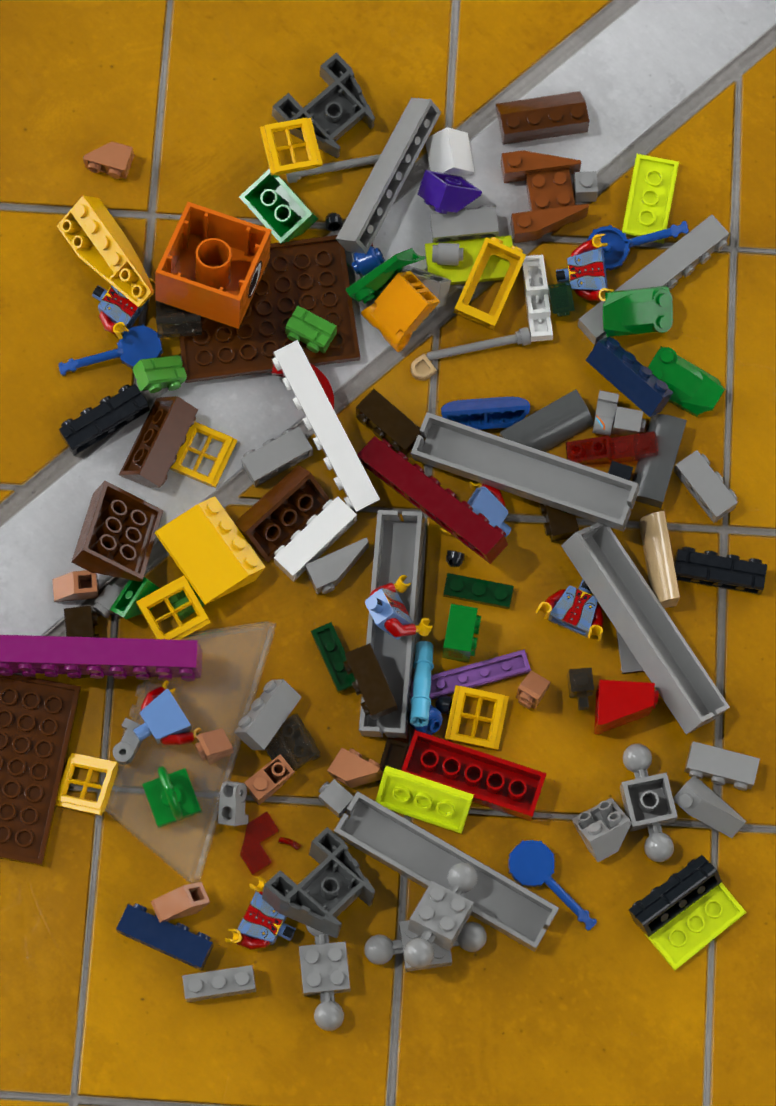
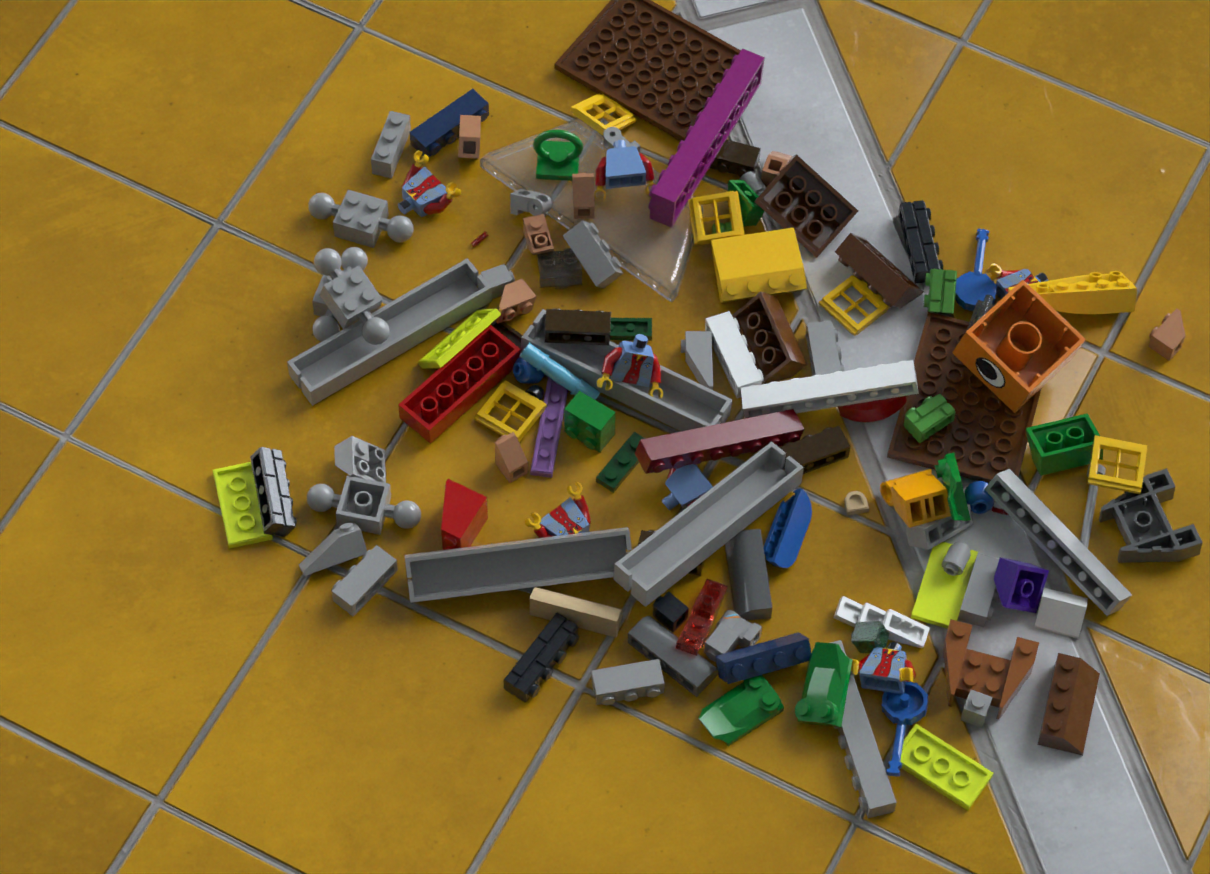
camera: 115 degrees right, 15 degrees down
clear red tile [240,812,279,876] -> none
dark grey wedge [262,827,375,938] -> none
black hinge [325,212,343,231] -> none
light grey piece [426,327,531,361] -> none
yellow piece [453,237,526,330] -> none
blue piece [508,840,597,931] -> none
clear smoke brick [567,668,594,711] -> none

